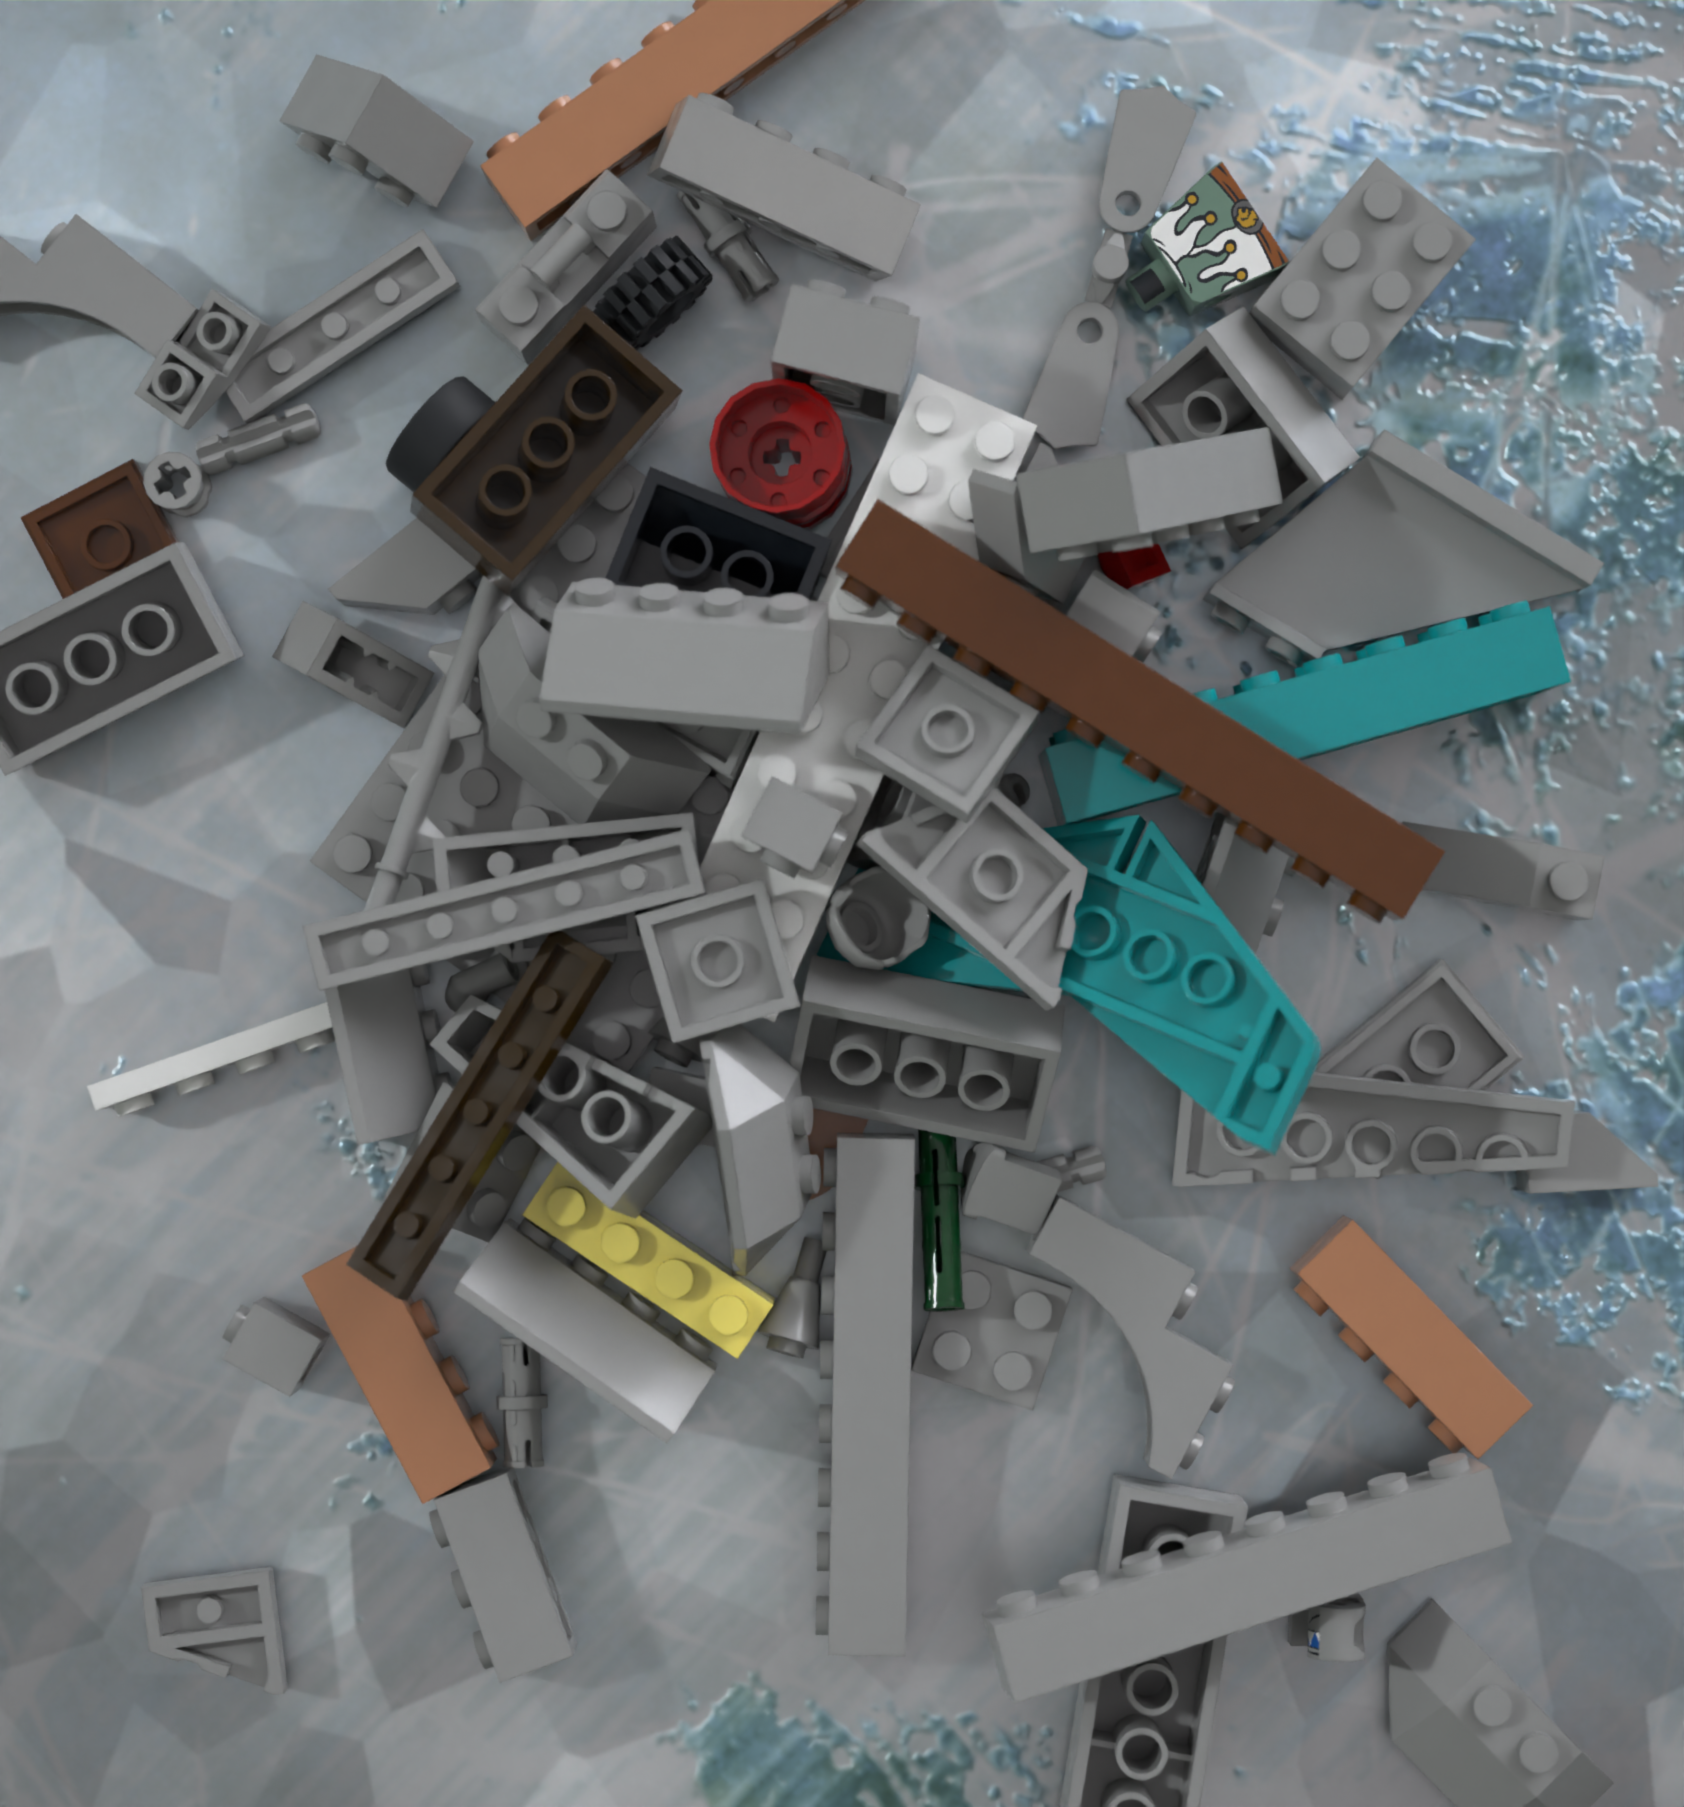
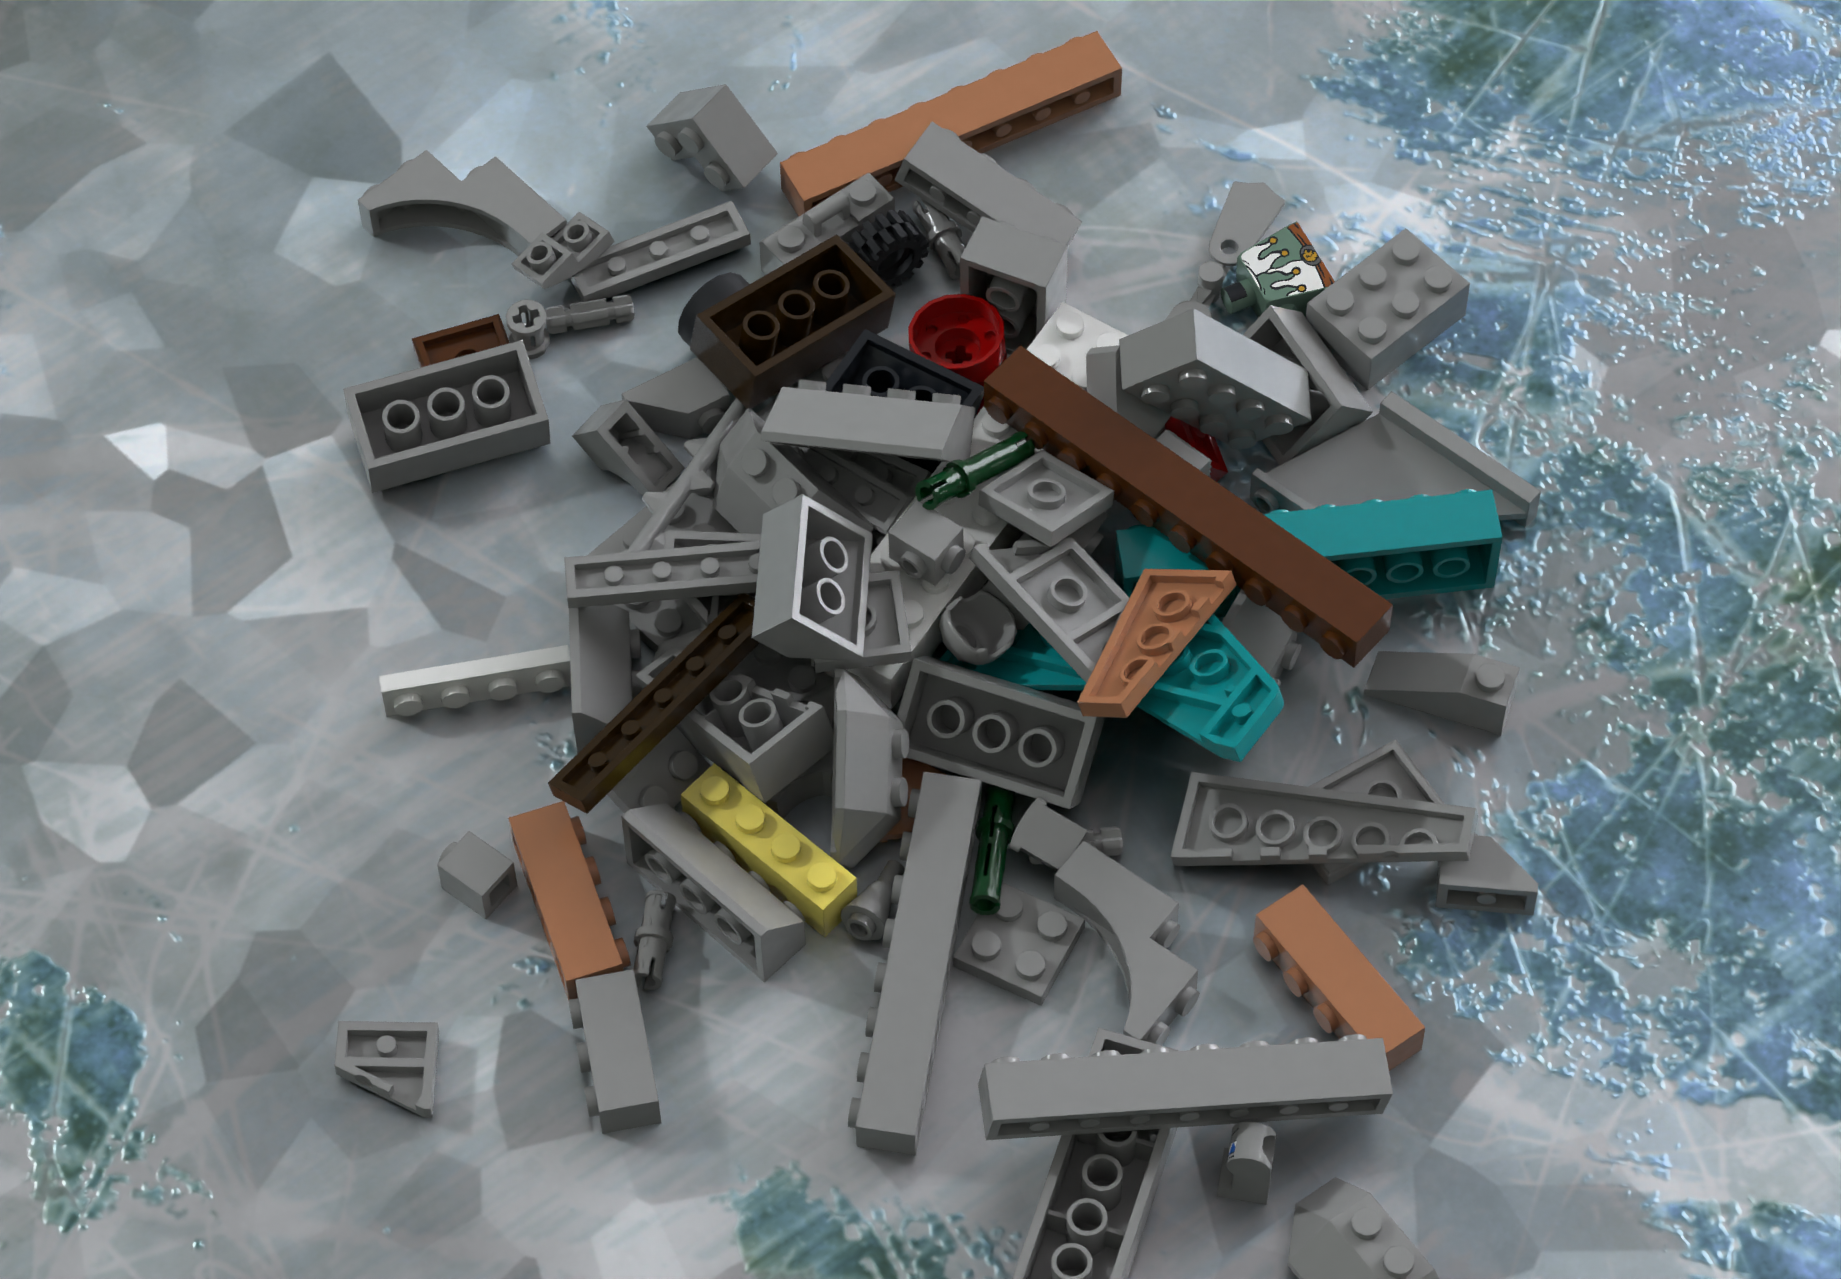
camera: 10 degrees right, 30 degrees down
none -> light grey slope [752,494,872,660]
none -> dark green pin [915,431,1035,510]
none -> nougat wing [1077,569,1237,718]

